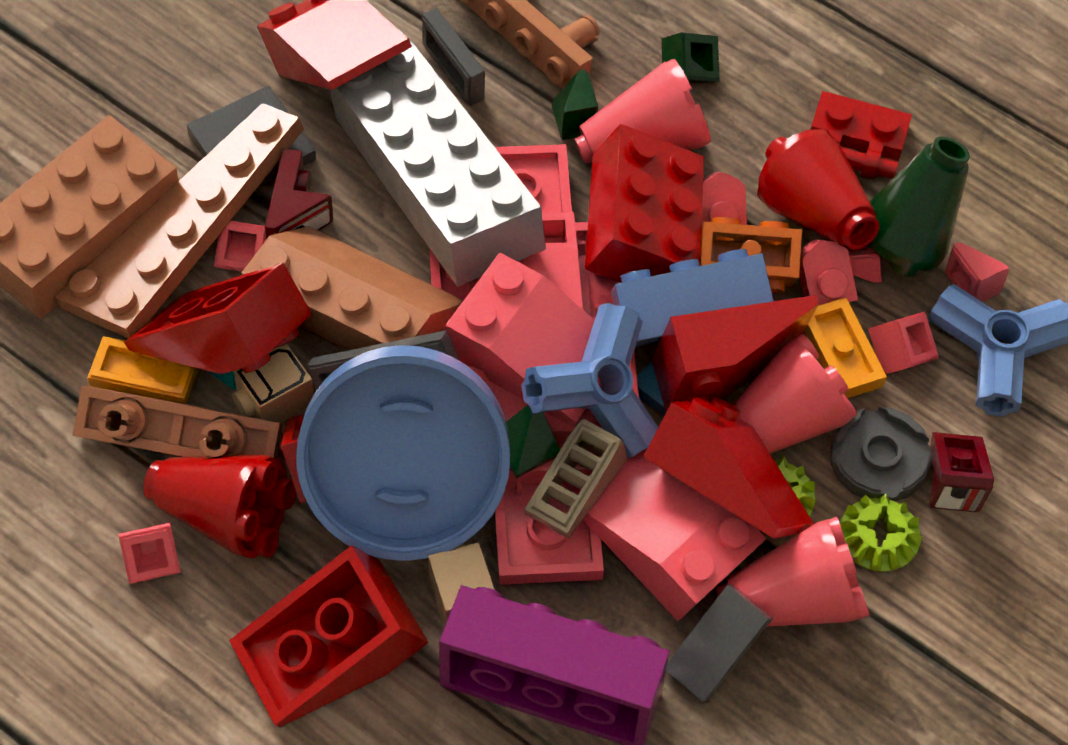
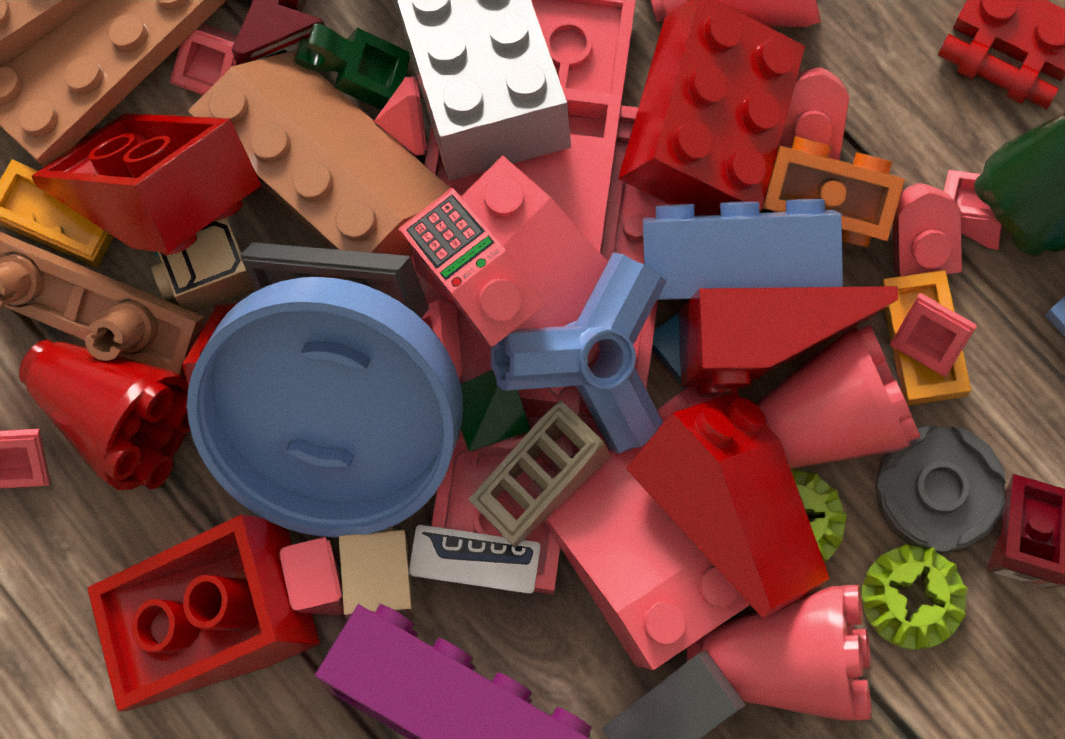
camera: 15 degrees right, 15 degrees up
red cone [757,129,879,250] -> none
coral slope [868,311,939,374] -> none
none -> coral slope [279,537,344,616]
none -> dark green plate [294,24,410,110]
none -> coral slope [374,76,428,156]
none -> coral slope [398,188,547,347]
none -> white sticker [409,525,541,593]
none -> coral slope [890,293,977,377]

